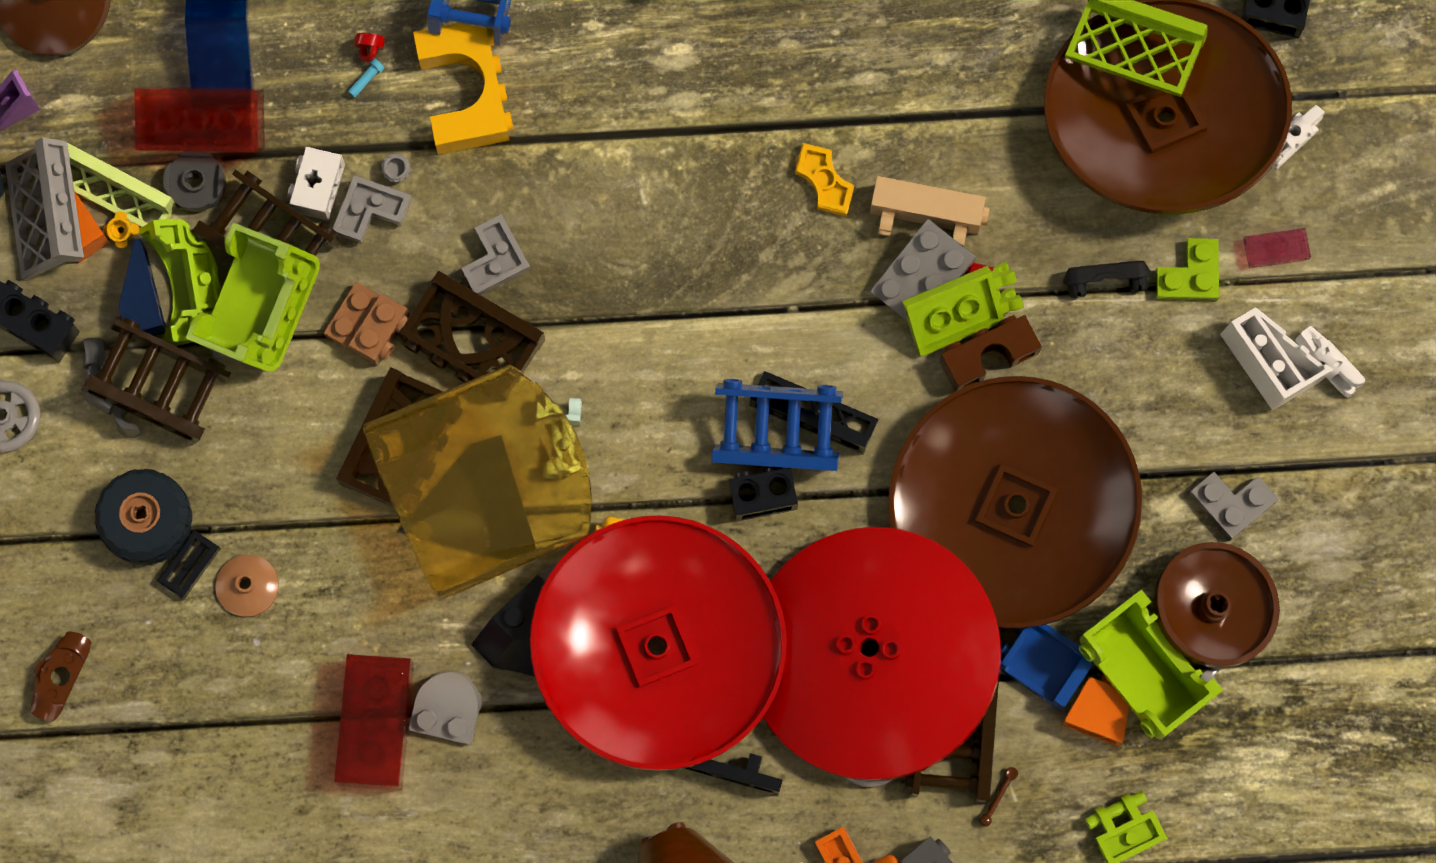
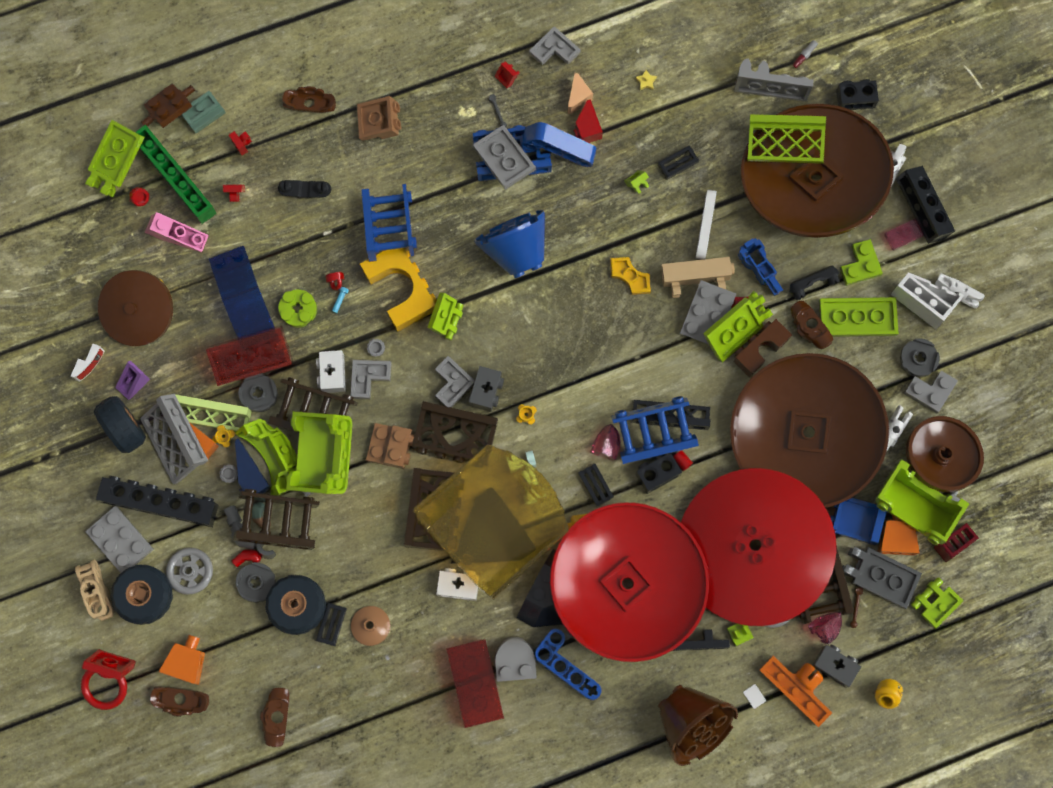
camera: 15 degrees left, 0 degrees up
none -> light grey piece [219,464,238,483]
none -> red arm [231,549,261,568]
none -> dark grey plate [236,562,276,603]
none -> sand green arm [252,502,271,529]
none -> lime plate [278,289,317,328]
none -> lime plate [427,293,464,340]
none -> white brick [437,568,480,601]
none -> dark grey brick [469,366,504,412]
none -> blue cone [474,210,545,278]
none -> yellow plate [516,404,537,425]
none -> blue beam [535,629,601,700]
none -> black tile [578,464,614,507]
none -> clear pink brick [590,424,621,460]
none -> lime tile [624,170,649,194]
none -> black tile [658,145,699,180]
none -> red hinge [673,450,693,472]
none -> white beam [695,190,717,260]
none -> lime tile [727,624,754,647]
none -> blue piece [738,238,783,296]
none -> reddish brown piece [790,300,834,349]
none -> clear pink brick [808,612,842,645]
none -> lime plate [819,297,899,337]
none -> dark grey tile [842,546,922,609]
none -> white hinge [886,405,913,452]
none -> black brick [896,166,955,244]
none -> dark grey plate [900,338,940,377]
none -> dark red slope [934,523,979,562]

